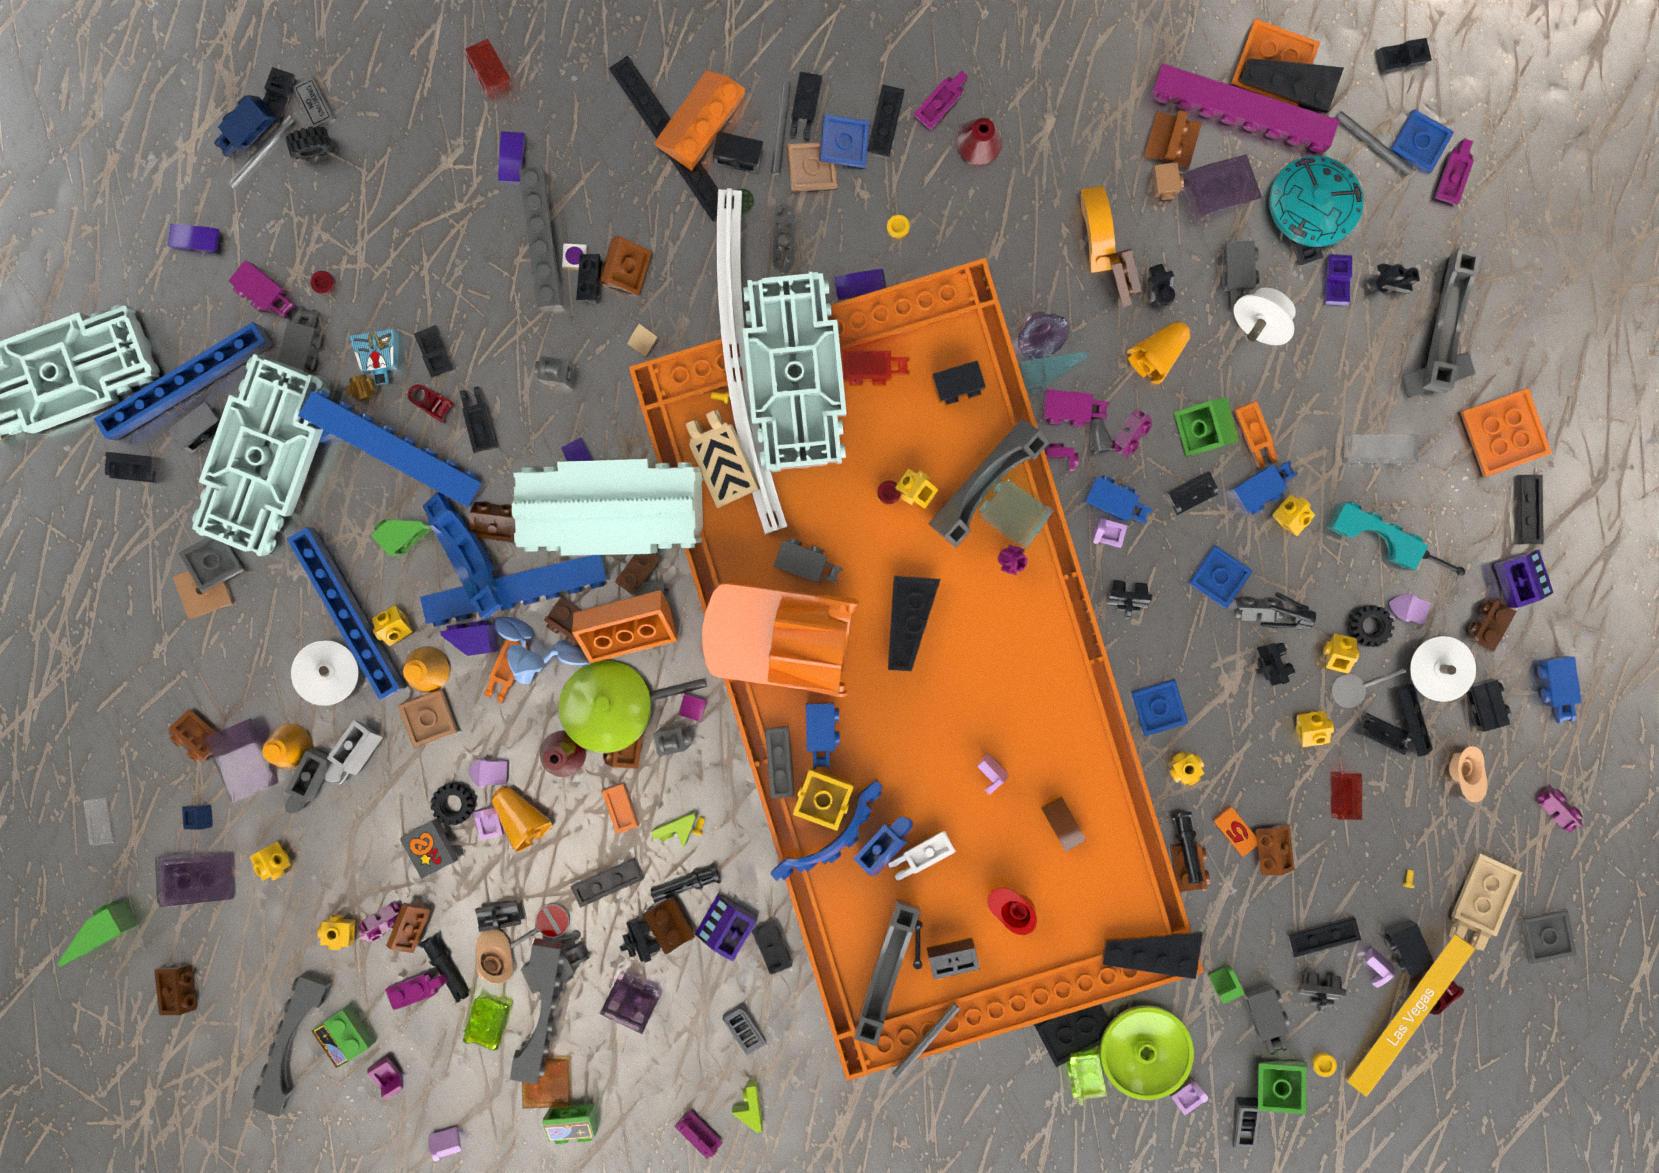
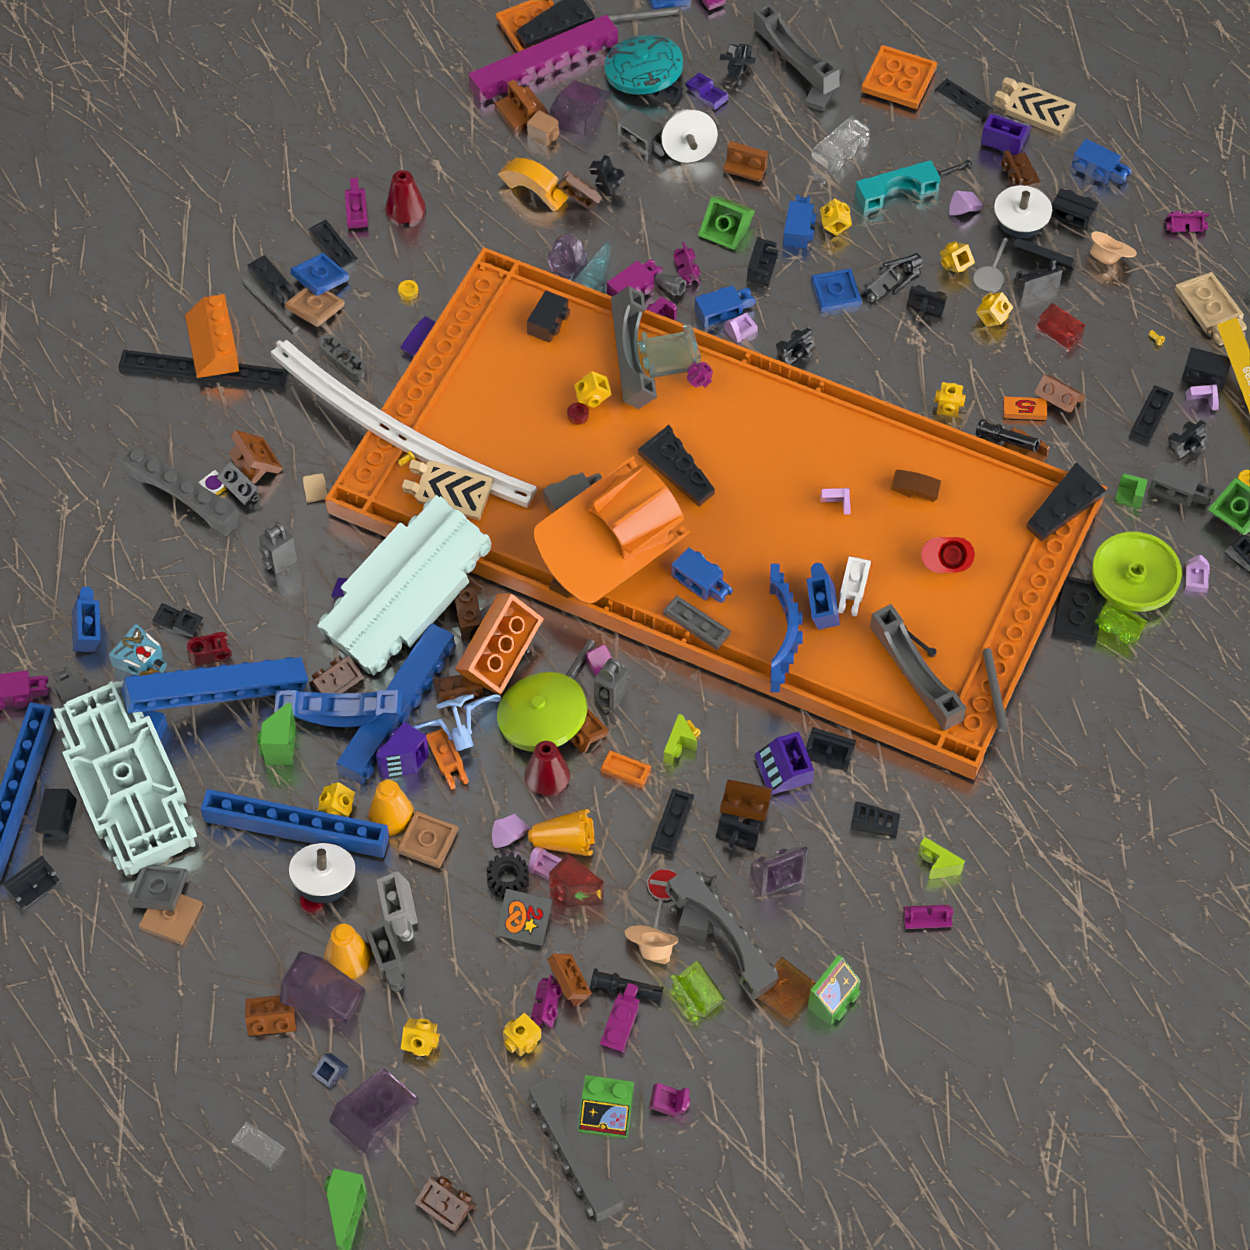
camera: 50 degrees left, 30 degrees down
dark red tile [310,271,335,295] -> none
lavender tile [428,1127,461,1161] -> none
black hinge [460,386,497,454] -> none
clear red hinge [465,38,510,98] -> none
black hips [475,901,521,932] -> none
dark purple slope [498,131,525,182] -> none
black pin [650,863,721,903] -> none
black hinge [713,131,763,174] -> none
light aqua piece [743,272,847,472] -> none
yellow brick [793,768,854,831] -> none
clear red brick [844,351,910,386] -> none
hinge [927,938,980,979] -> none
light orange cone [1127,322,1191,384] -> none
blue tile [1130,679,1188,737] -> none
orange hinge [1233,401,1278,469] -> none
black tyre [1348,605,1395,647] -> none
none -> blue brick [72,586,100,652]
none -> clear red slope [549,854,604,907]
none -> dark orange bracket [723,141,768,182]
none -> tan tile [993,77,1076,136]

